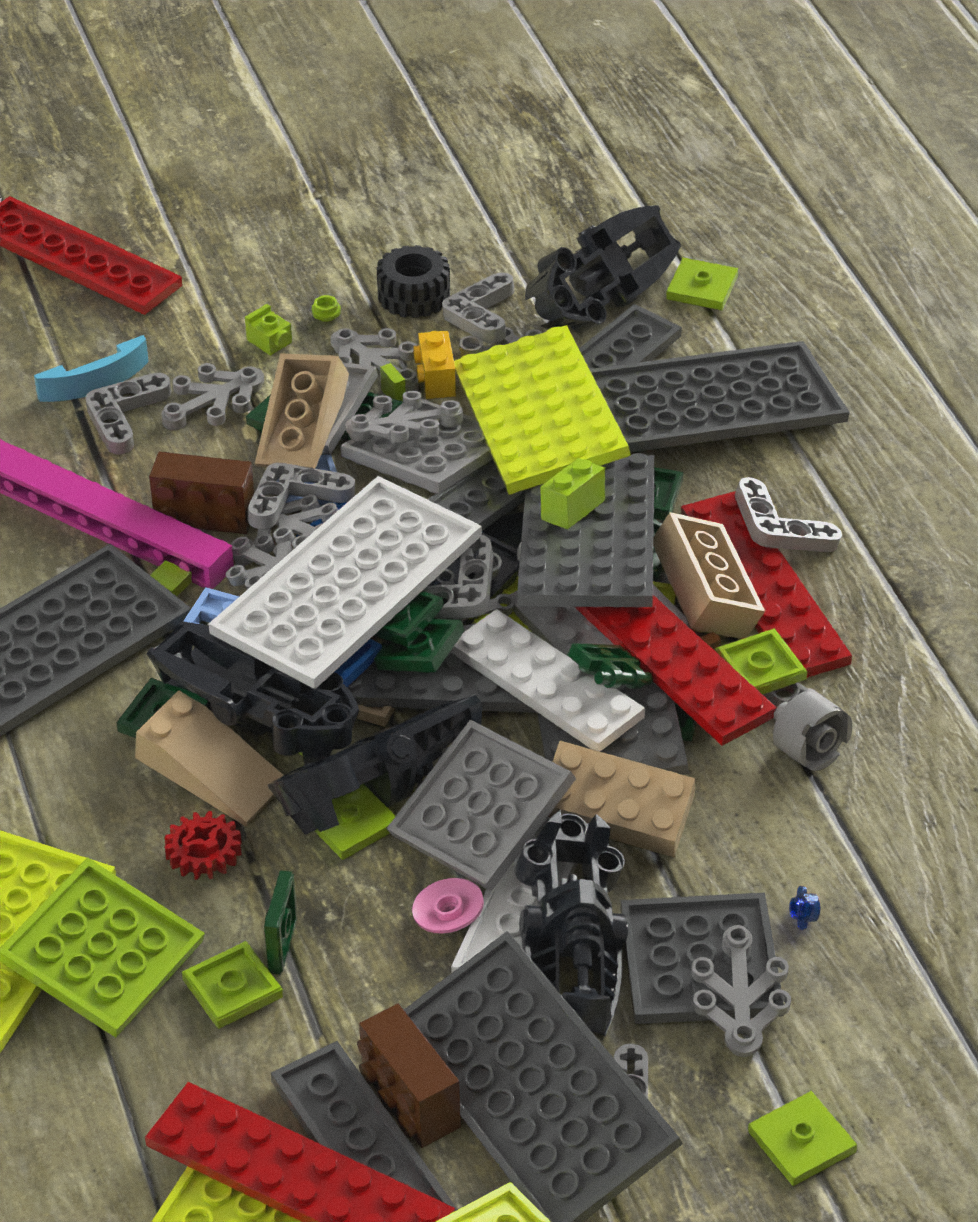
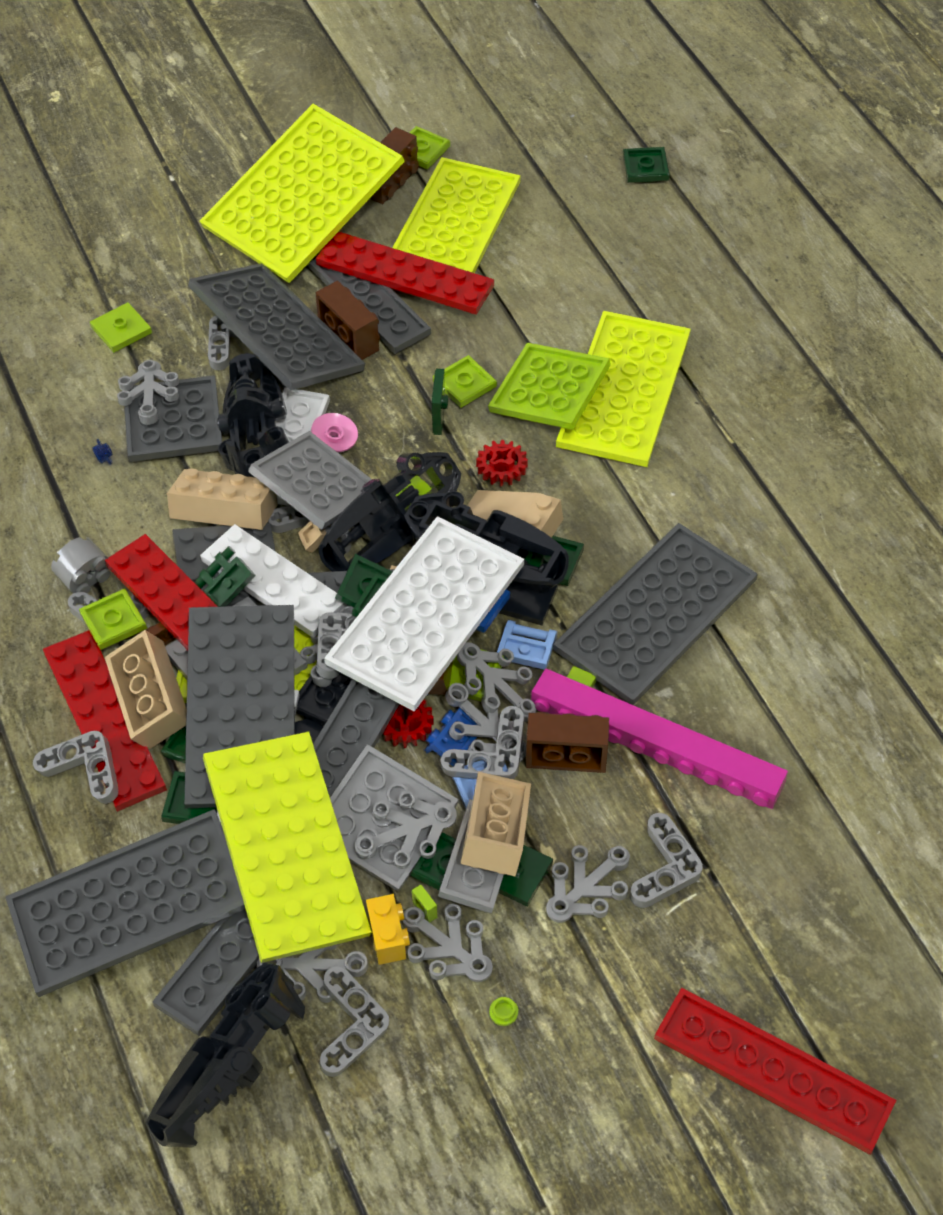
camera: 175 degrees right, 10 degrees up
medium azure slope [34,335,149,402] -> none
lime brick [245,304,292,356] -> none
black tyre [377,245,450,318] -> none
lime brick [540,458,605,529] -> none
lime plate [666,257,738,311] -> none

